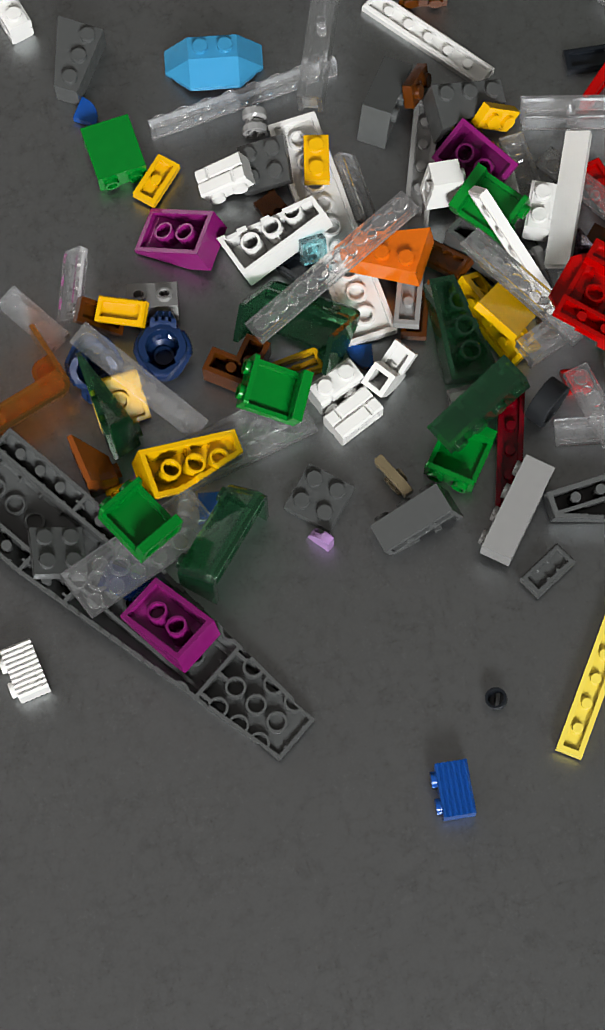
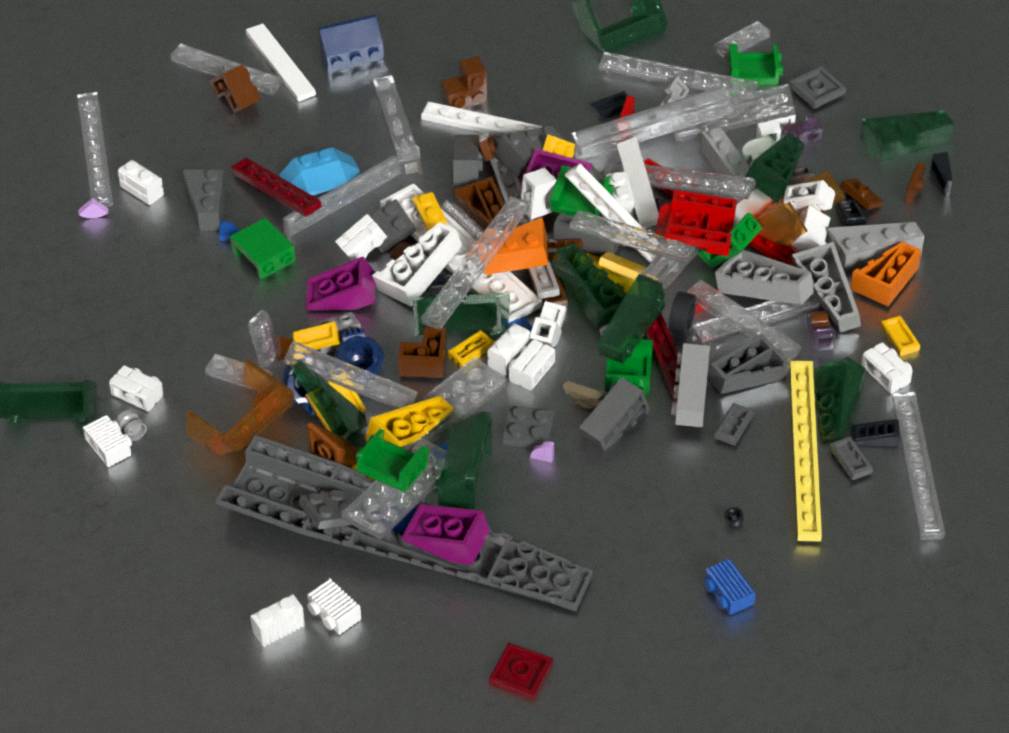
camera: 20 degrees left, 25 degrees down
yellow plate [133,153,180,208] -> none
green panel [235,353,314,426] -> none
light grey wheel [242,106,268,140] -> none
clear light blue plate [299,233,328,266] -> none
none -> dark red plate [230,158,322,217]
none -> reddish brown wedge [453,177,513,238]
none -> dark red tile [489,642,553,700]

